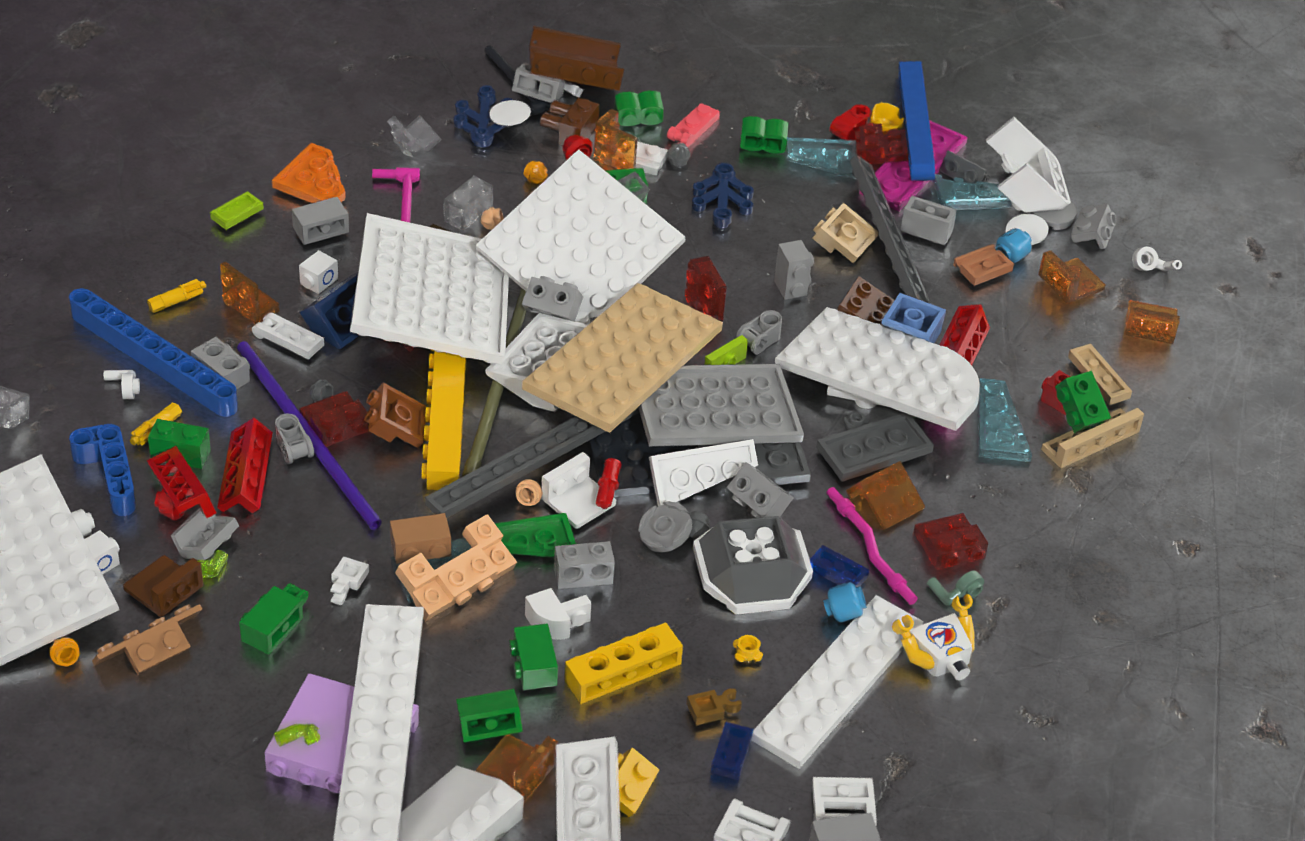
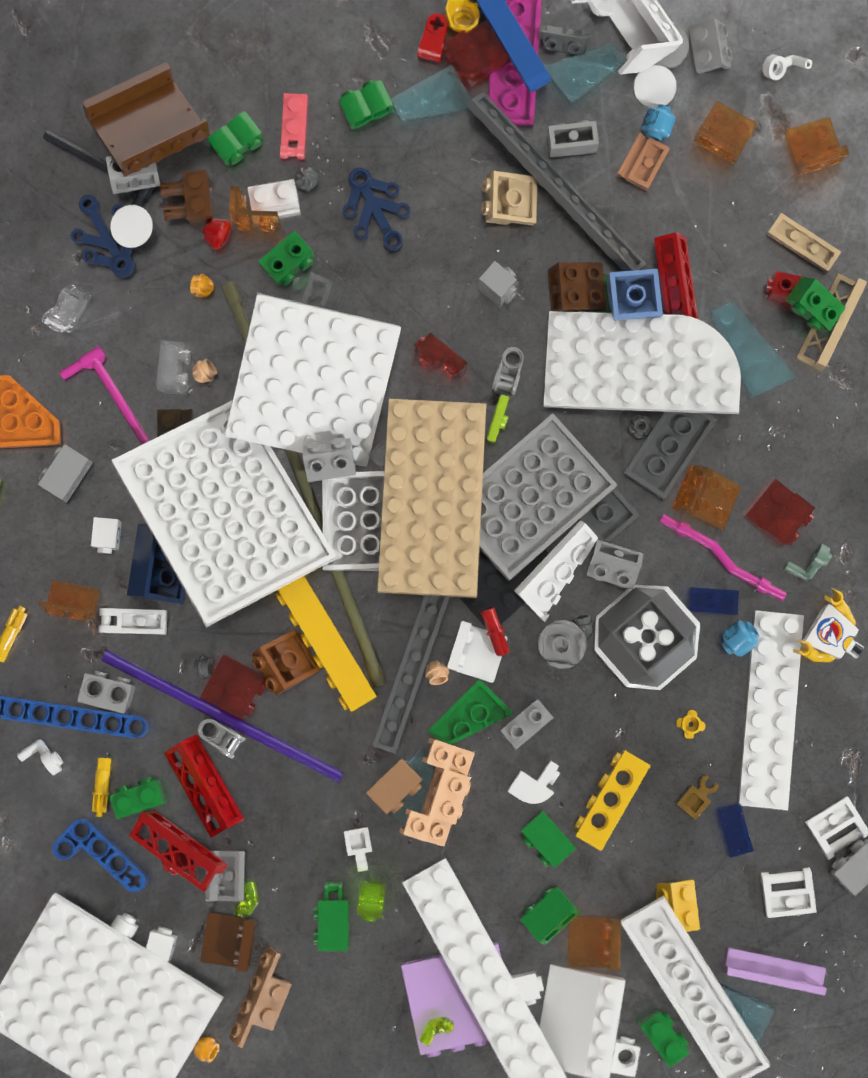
camera: 25 degrees left, 40 degrees up
none -> clear neon green brick [357,881,387,922]
none -> white brick [511,971,544,1006]

